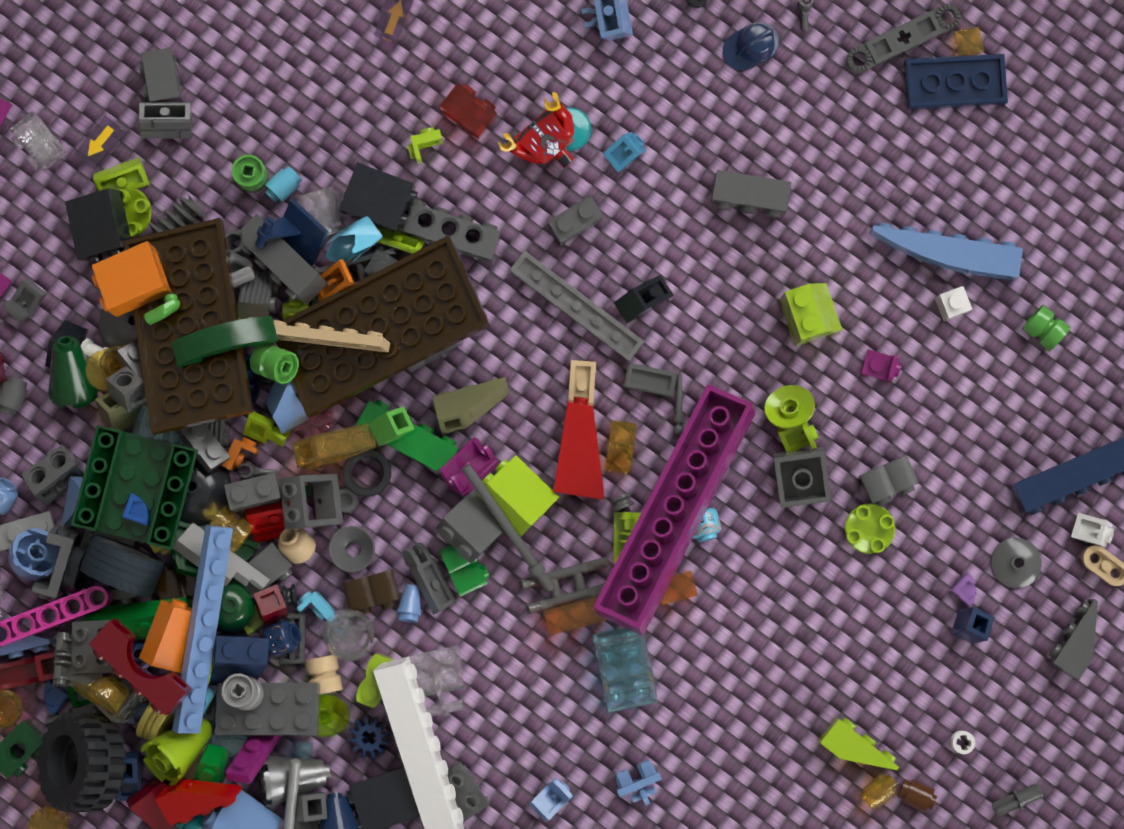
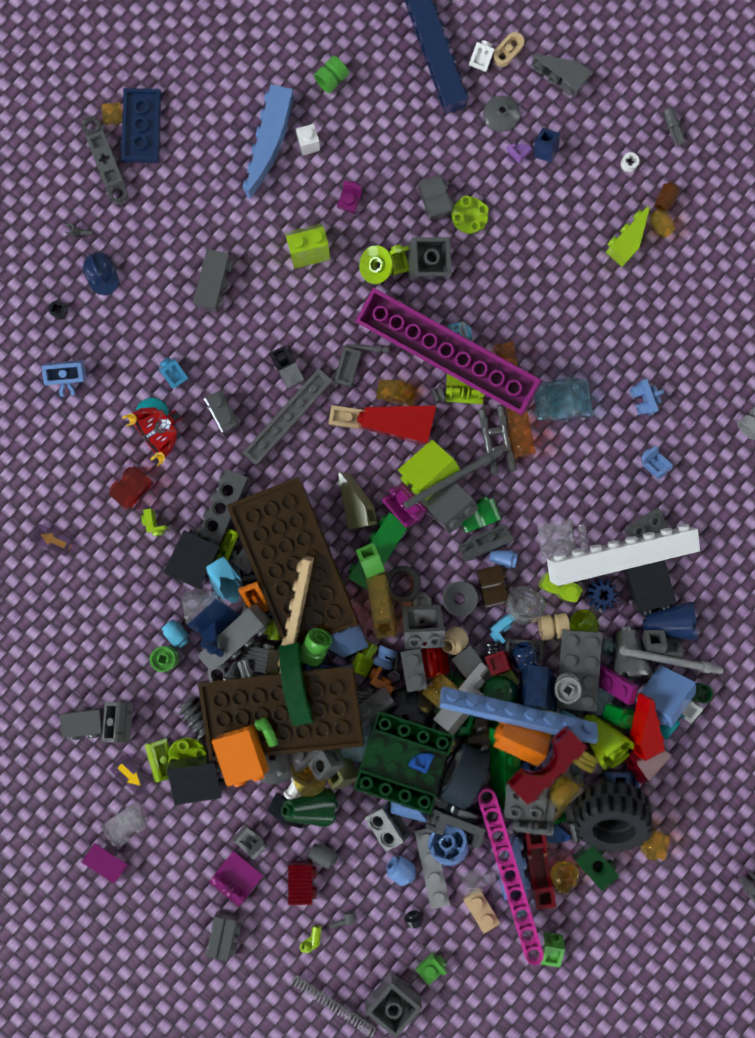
camera: 85 degrees left, 0 degrees up
none -> medium blue wheel [373,645,398,670]

